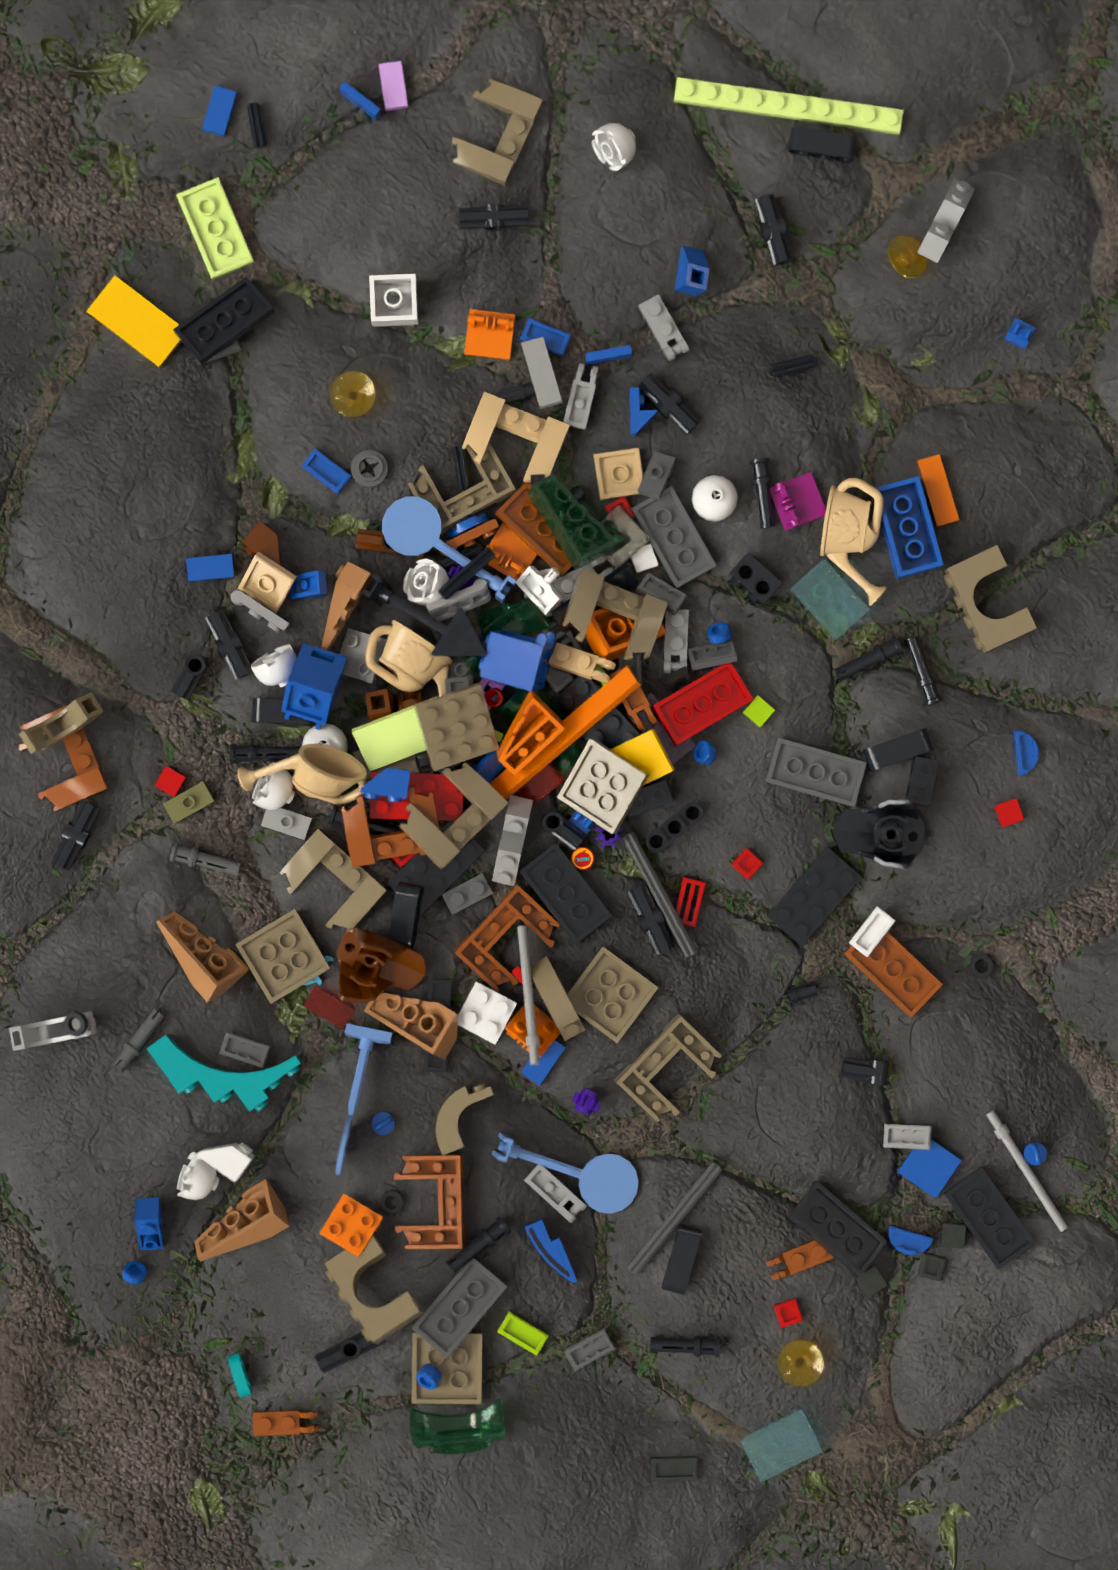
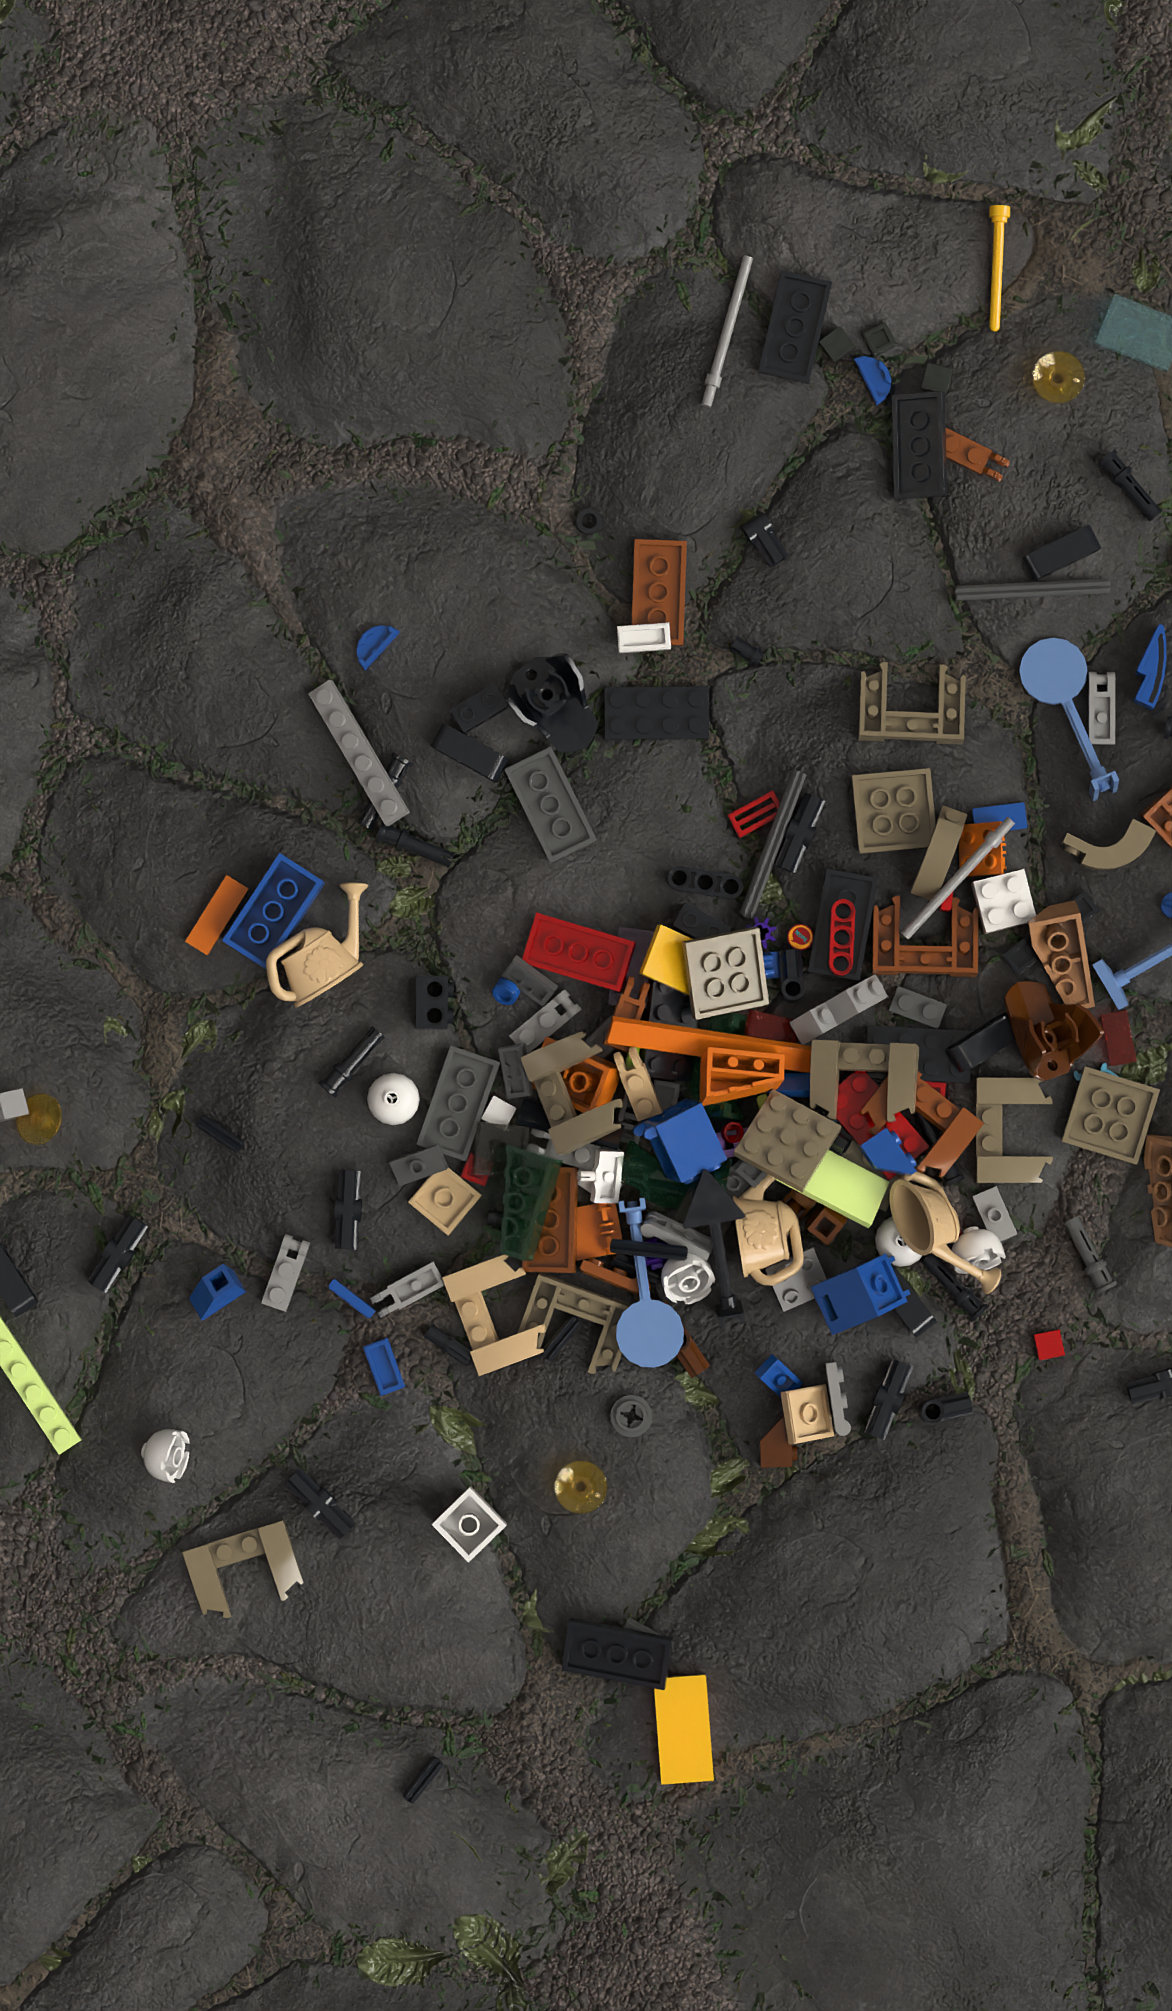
camera: 120 degrees left, 0 degrees up
dark tan arch [19,692,104,754] -> none
dark orange wedge [19,705,109,811] -> none
olive plate [163,781,215,824] -> none
yellowish green tile [177,177,254,280] -> none
blue tile [186,554,235,582] -> none
blue tile [202,85,237,137] -> none
white cylinder [251,644,297,687] -> none
blue tile [301,448,352,495] -> none
medium nougat wedge [321,562,373,651] -> none
blue tile [339,82,381,121] -> none
lavender tile [379,61,408,111] -> none
blue tile [446,513,490,540] -> none
orange hinge [464,309,515,360] -> none
light grey tile [521,337,562,409] -> none
dark purple gear [572,1088,602,1116] -> none
blue slope [629,388,658,437] -> none
pearl dark grey tile [665,666,692,694] -> none
blue tile [693,740,716,765] -> none
red tile [731,848,763,880] -> none
lime tile [743,695,775,728] -> none
magenta hinge [770,472,826,531] -> none
red tile [773,1298,803,1328] -> none
clear light blue tile [789,559,870,640] -> none
light grey plate [883,1124,932,1150] -> none
blue tile [897,1140,962,1199] -> none
dark tan arch [944,545,1037,653] -> none
red tile [994,798,1024,828] -> none
blue tile [1004,318,1036,350] -> none
blue tile [1023,1142,1047,1165] -> none
none -> light grey plate [308,680,410,826]
none -> red beam [828,899,855,976]
none -> yellow piece [989,205,1010,332]

